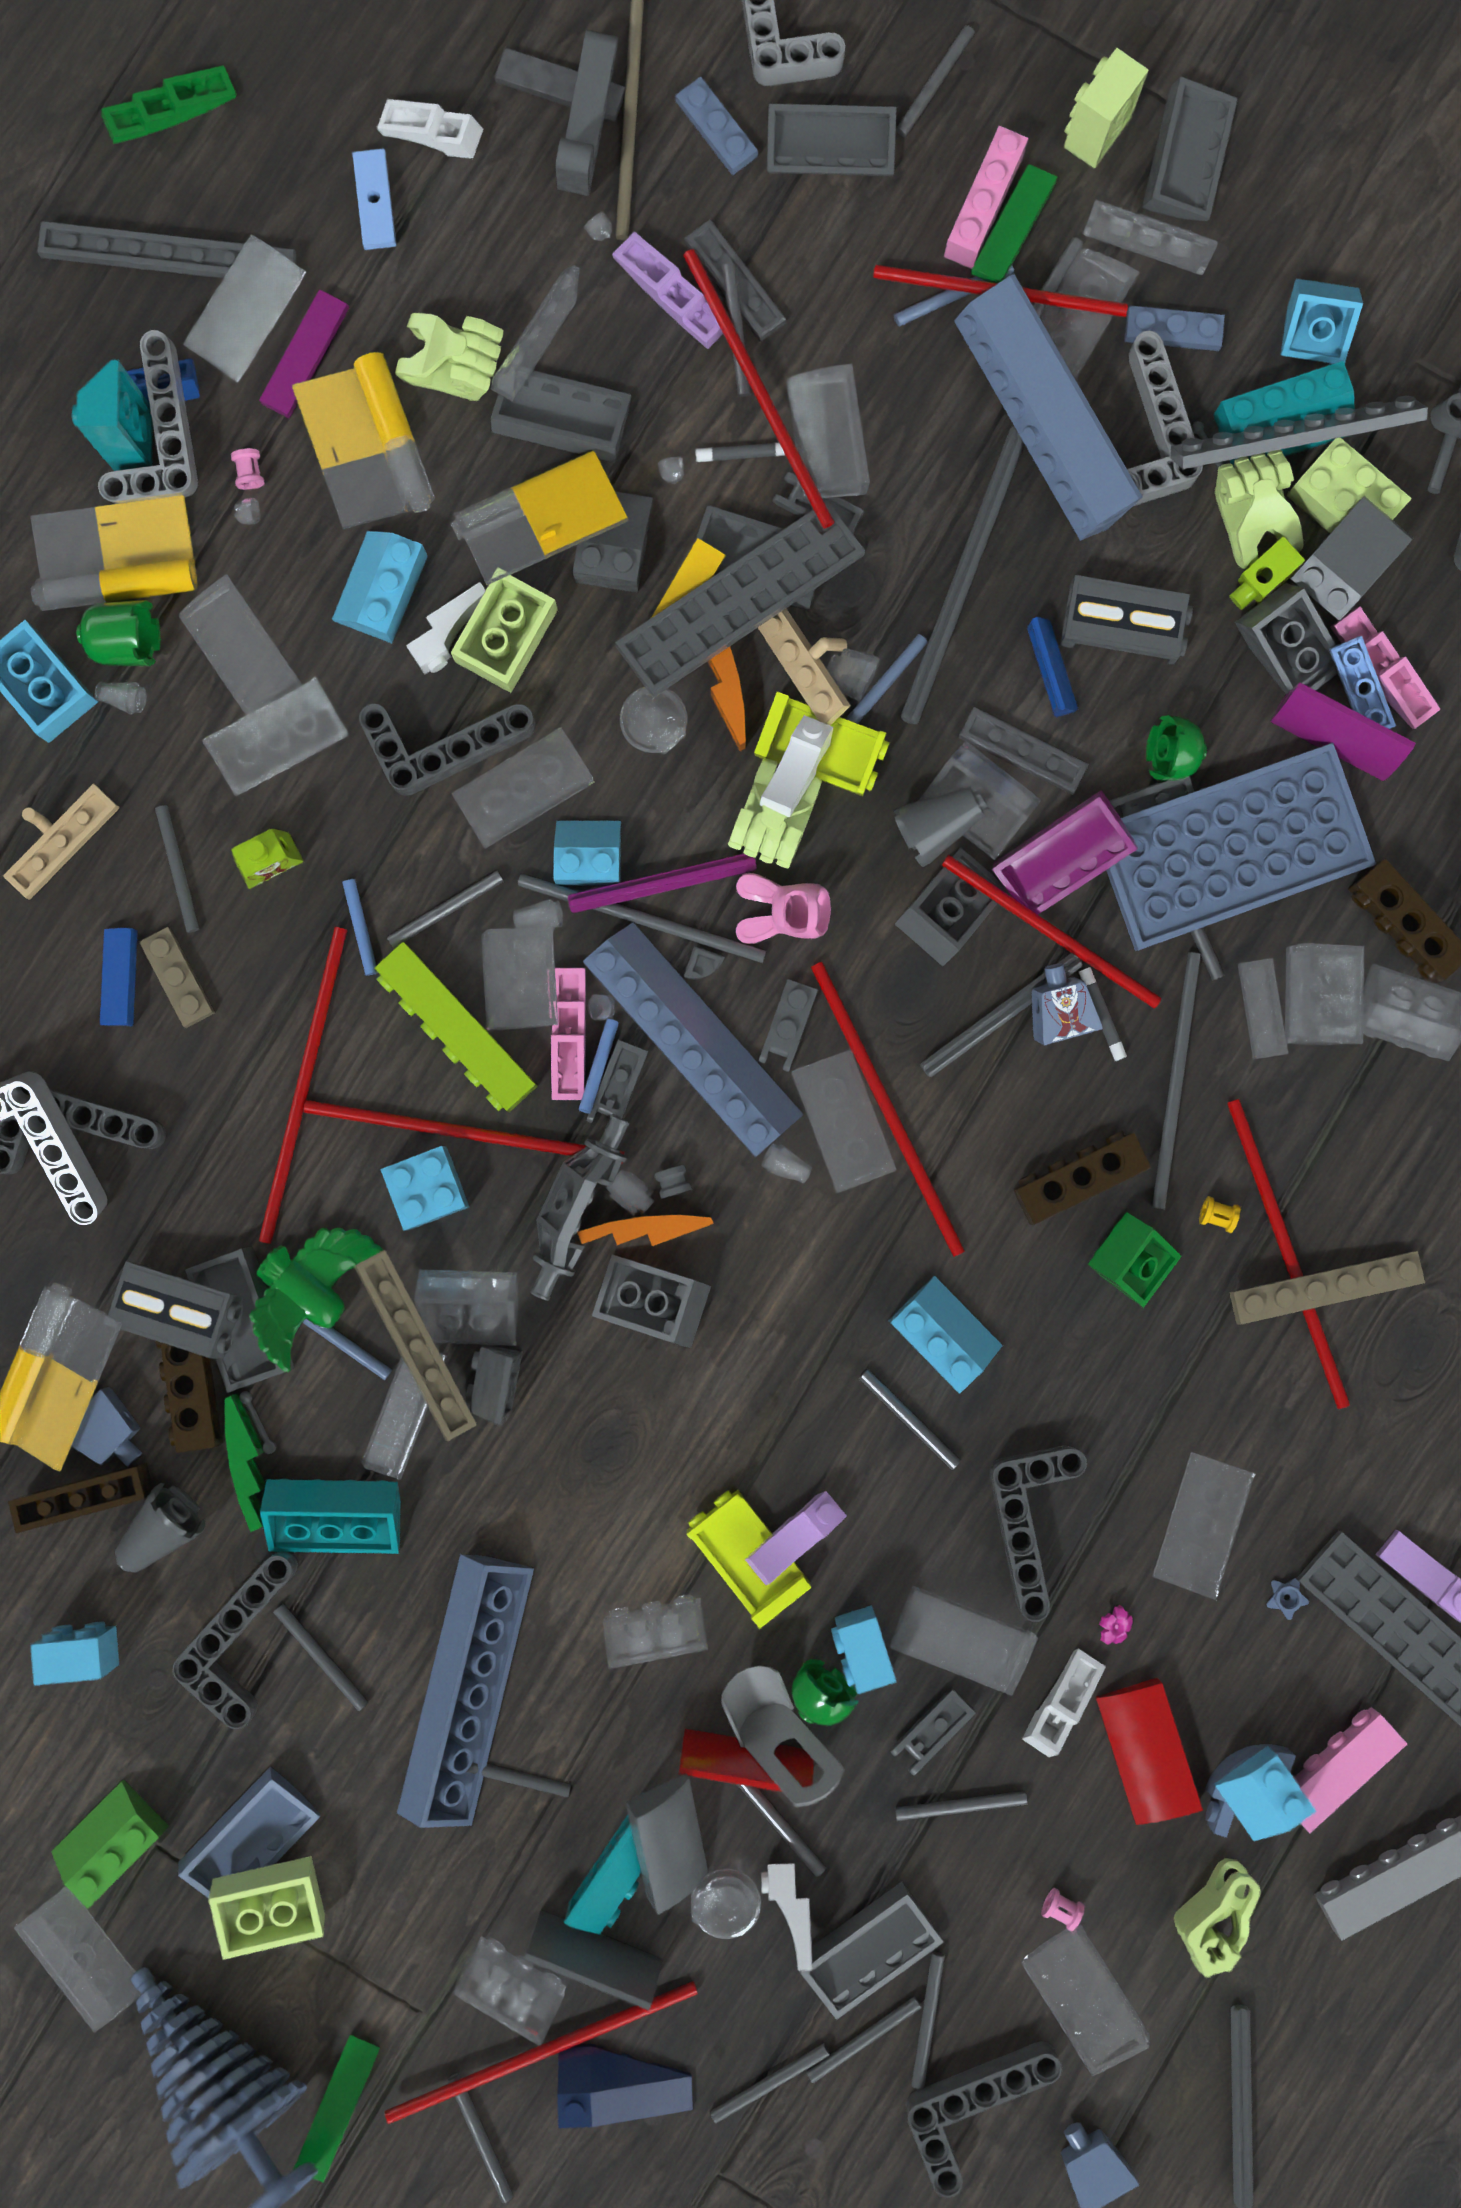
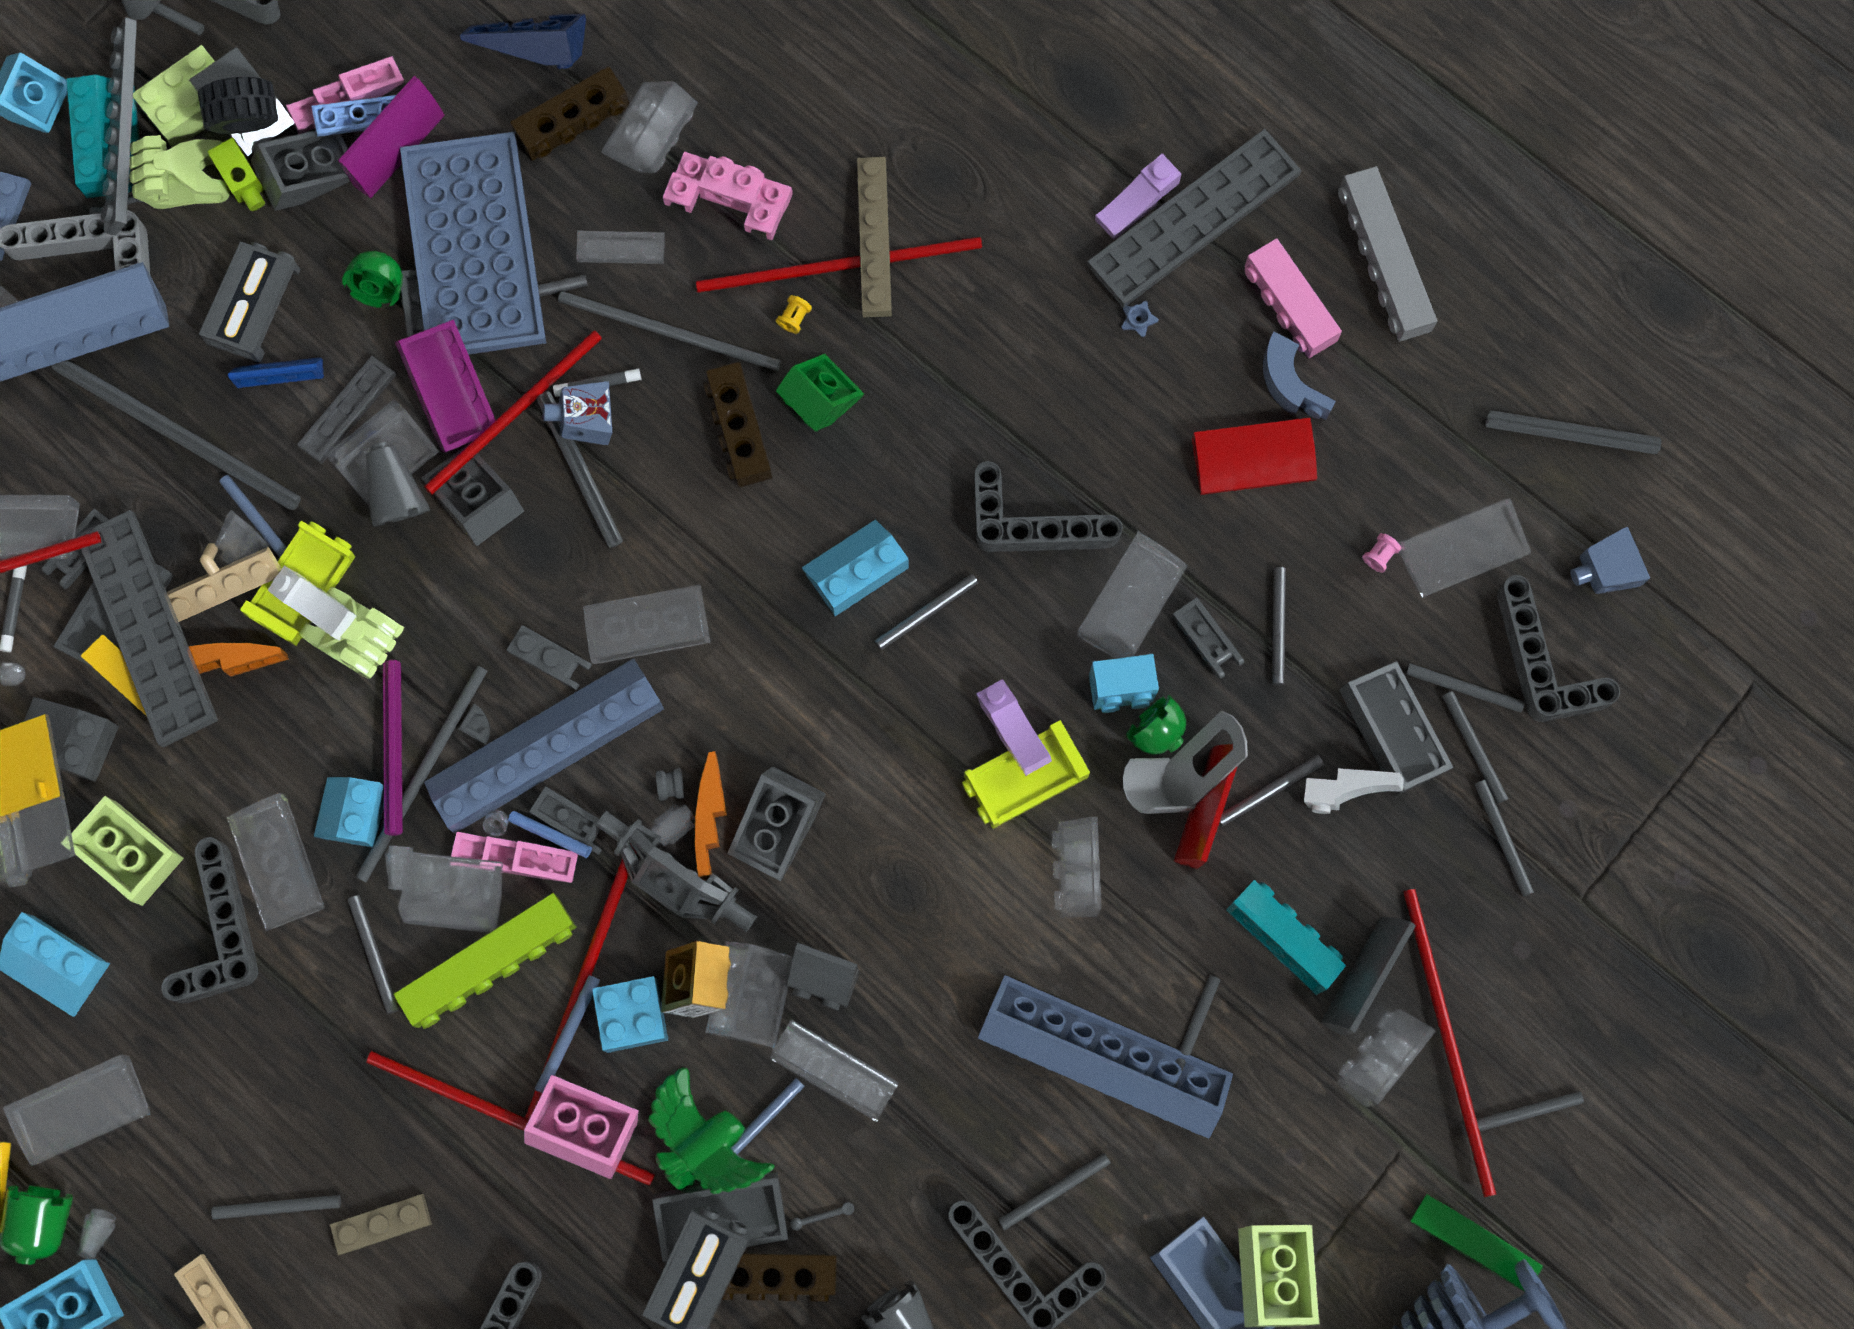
camera: 80 degrees left, 10 degrees down
blue slope [100,928,138,1027] -> none
clear slope [202,678,349,796] -> none
green slope [225,1393,266,1533] -> none
lime torso [231,829,304,889] -> none
teal slope [260,1479,401,1554] -> none
medium blue bar [342,879,378,976] -> none
dark tan plate [354,1250,477,1441] -> none
white slope [406,582,486,674] -> none
dark blue wedge [557,2044,693,2128] -> none
clear piece [620,687,687,755] -> none
dark grey slope [626,1774,708,1915] -> none
clear piece [691,1869,761,1939] -> none
bright pink piece [736,873,831,944] -> none
clear cone [762,1143,812,1184] -> none
red piece [811,962,965,1257] -> none
white slope [1022,1649,1106,1757] -> none
dark pink plant [1099,1605,1133,1644] -> none
clear slope [1153,1452,1255,1600] -> none
yellowish green piece [1174,1858,1260,1977] -> none
medium azure slope [1214,1746,1317,1841] -> none
clear slope [1285,943,1364,1045] -> none
none -> black tyre [197,77,279,134]
none -> bright pink brick [524,1075,638,1179]
none -> sand blue bar [534,975,600,1093]
none -> pearl gold brick [661,941,731,1018]
none -> bright pink bracket [663,152,792,240]

